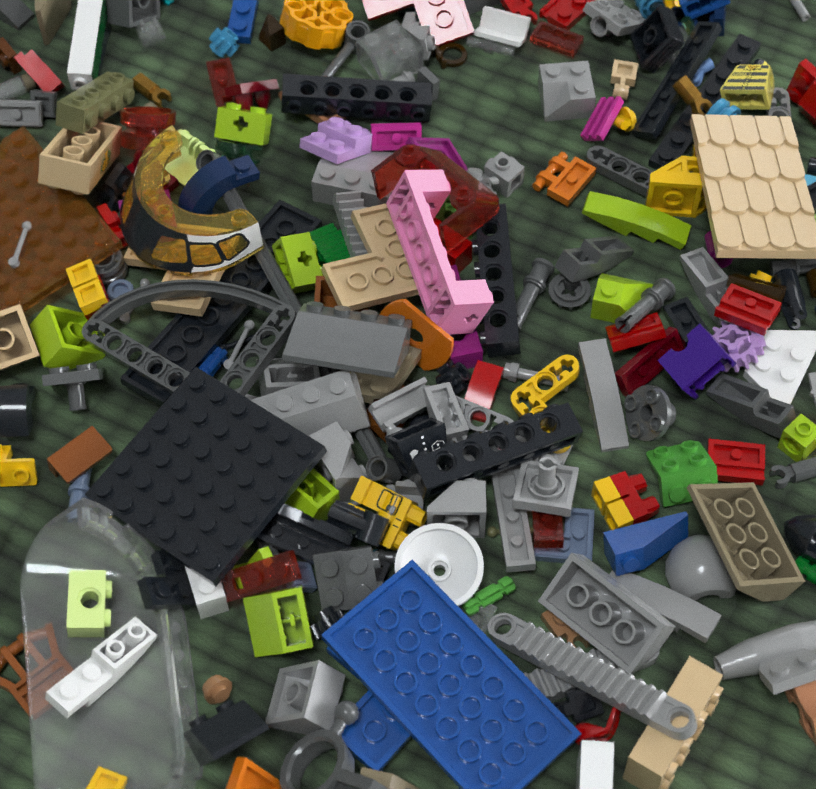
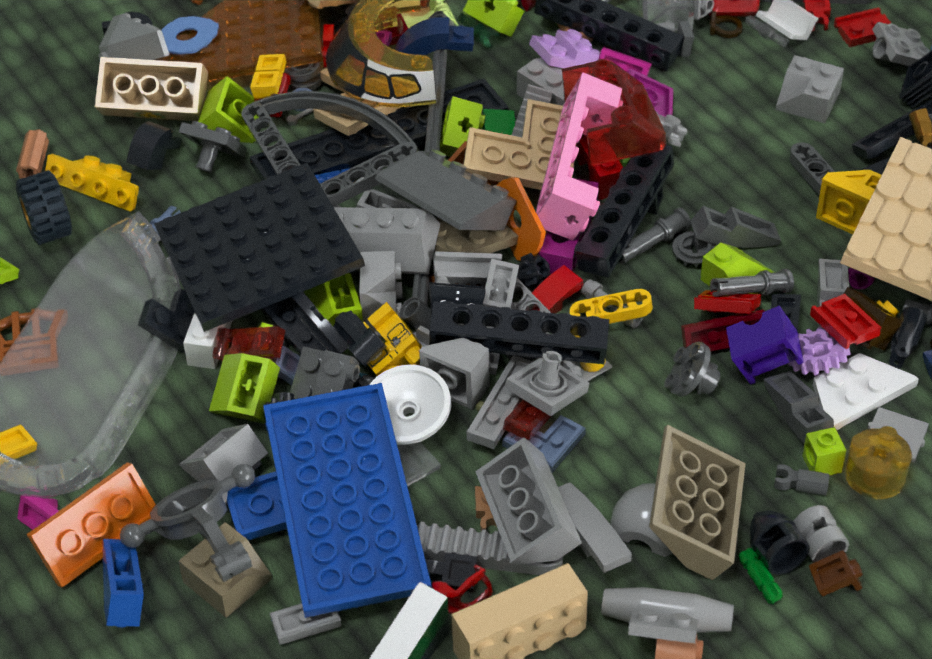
camera: 30 degrees right, 10 degrees down
light grey hinge [8,221,32,268] -> none
white slope [45,616,157,718] -> none
dark orange panel [47,426,113,484] -> none
yellowish green brick [66,570,112,637] -> none
black slope [183,699,269,767] -> none
medium nougat plate [202,675,232,704] -> none
bright green axle [461,576,516,616] -> none
light grey brick [484,151,525,198] -> none
light grey gear [488,613,697,740] -> none
clear red plate [530,20,584,58] -> none
orange plate [532,152,596,206] -> none
light grey slope [578,338,629,453] -> none
dark pink tile [580,96,624,141] -> none
lime slope [582,191,691,250] -> none
hips [591,471,660,530] -> none
blue slope [603,511,688,576] -> none
tan plate [610,59,638,100] -> none
yellow plate [612,107,636,132] -> none
bright green bracket [646,440,718,507] -> none
red plate [707,439,765,486] -> none

